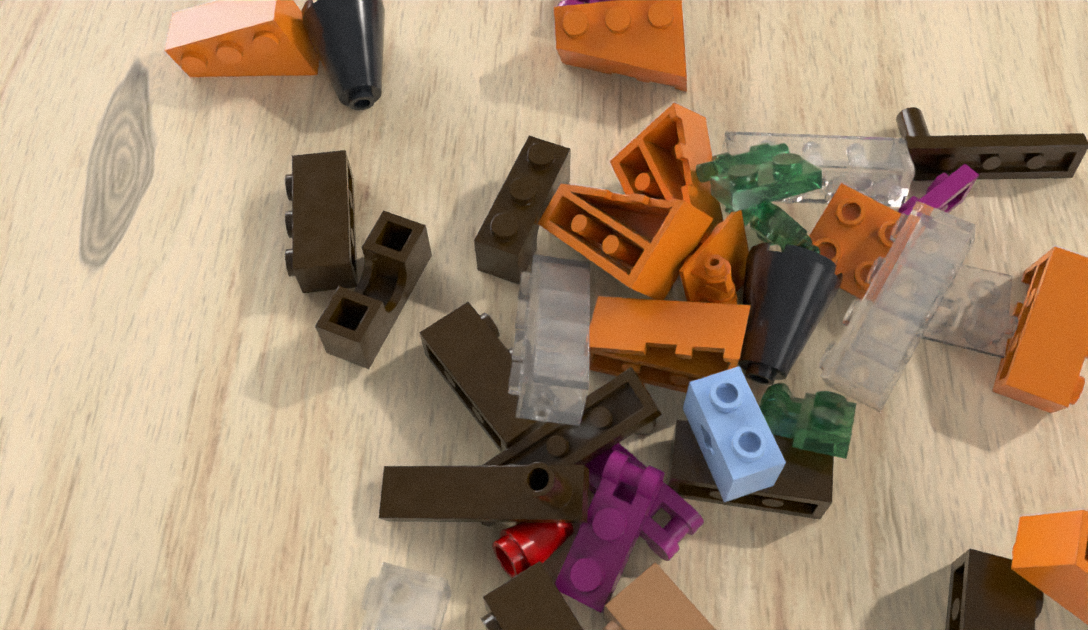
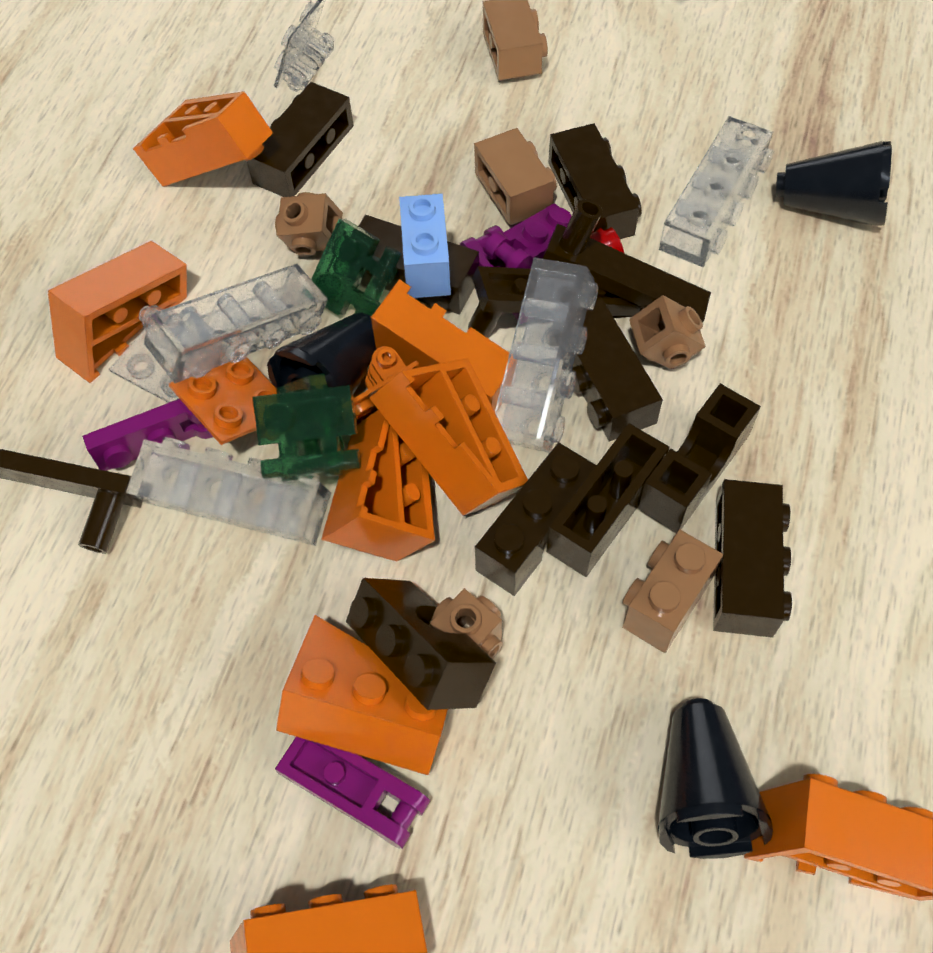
camera: 165 degrees left, 0 degrees up
none -> medium nougat brick [275,192,343,256]
none -> dark brown arch [346,578,496,710]
none -> medium nougat brick [430,588,503,659]
none -> dark brown brick [546,423,670,577]
none -> medium nougat brick [622,529,724,653]
none -> medium nougat brick [629,295,706,369]

